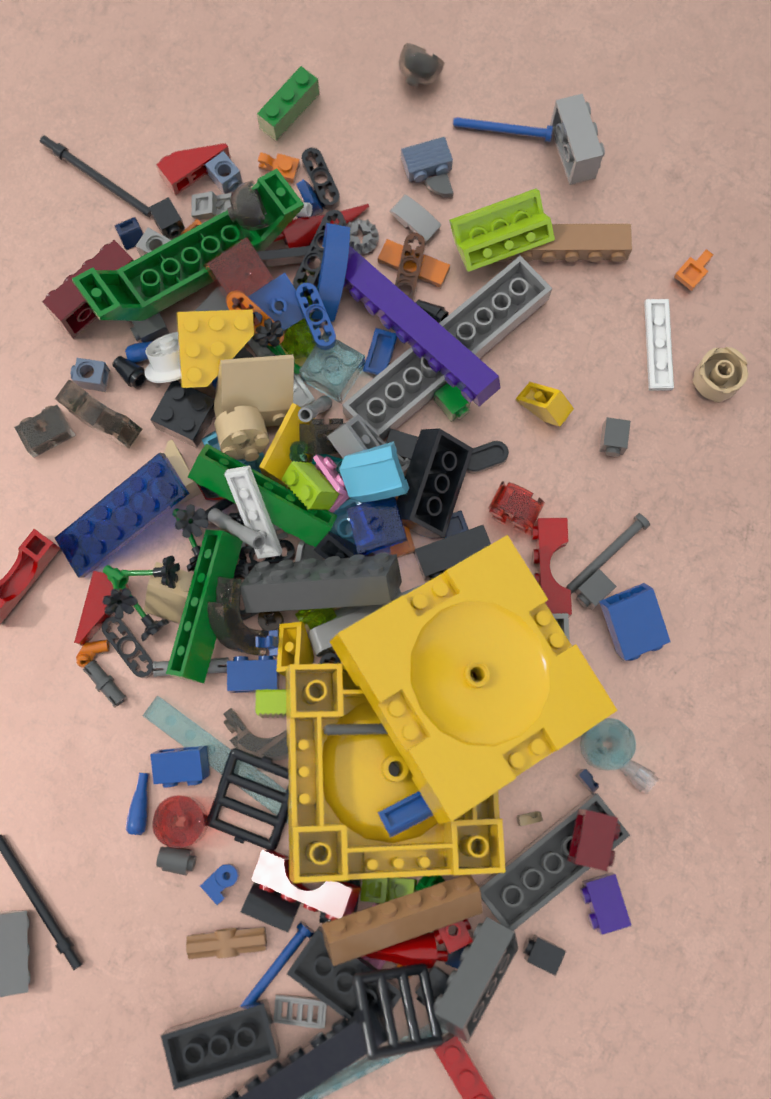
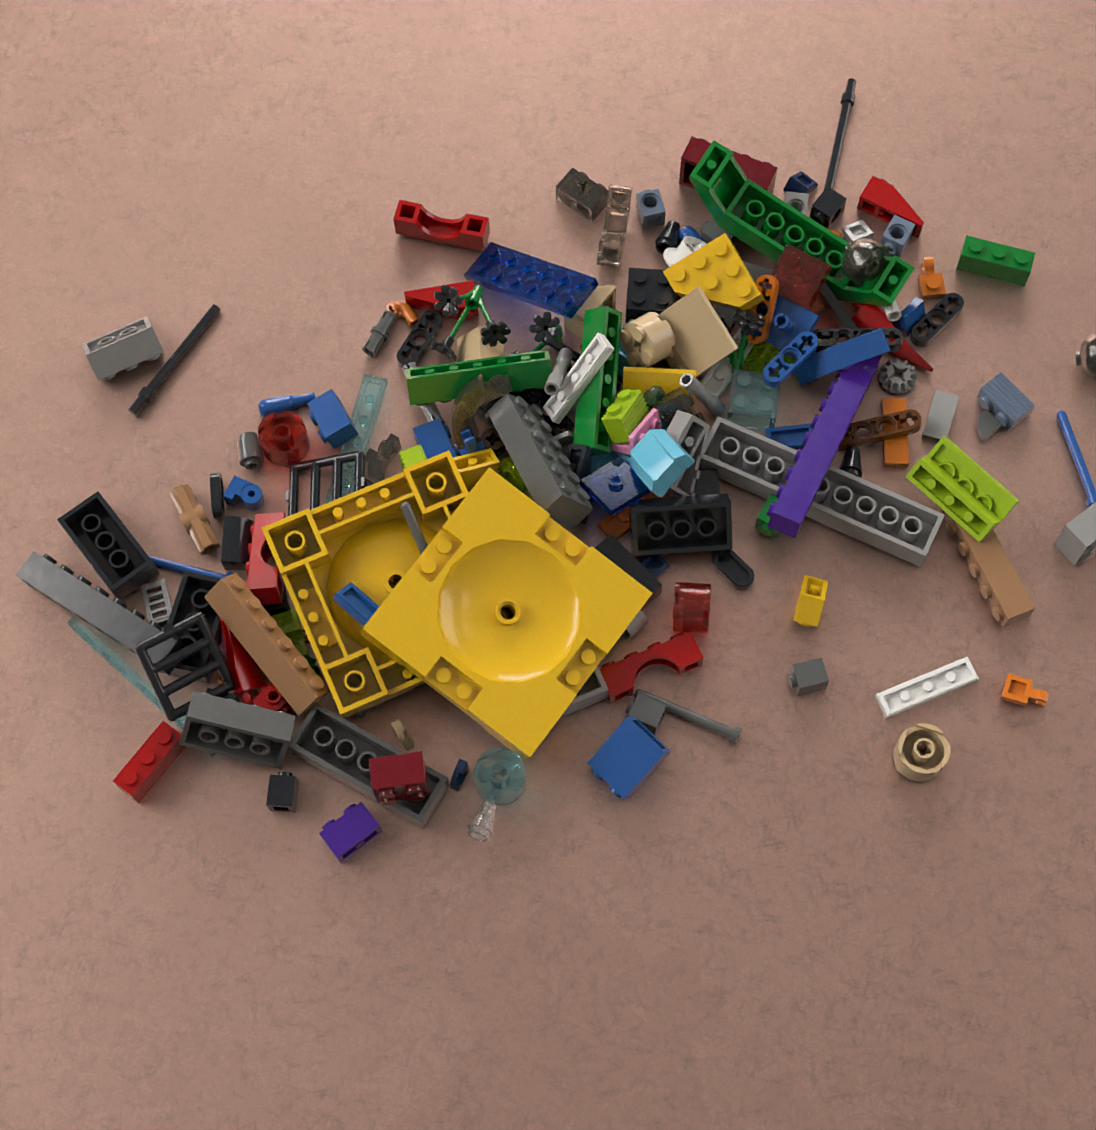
camera: 70 degrees right, 10 degrees down
none -> black tile [210,472,225,519]

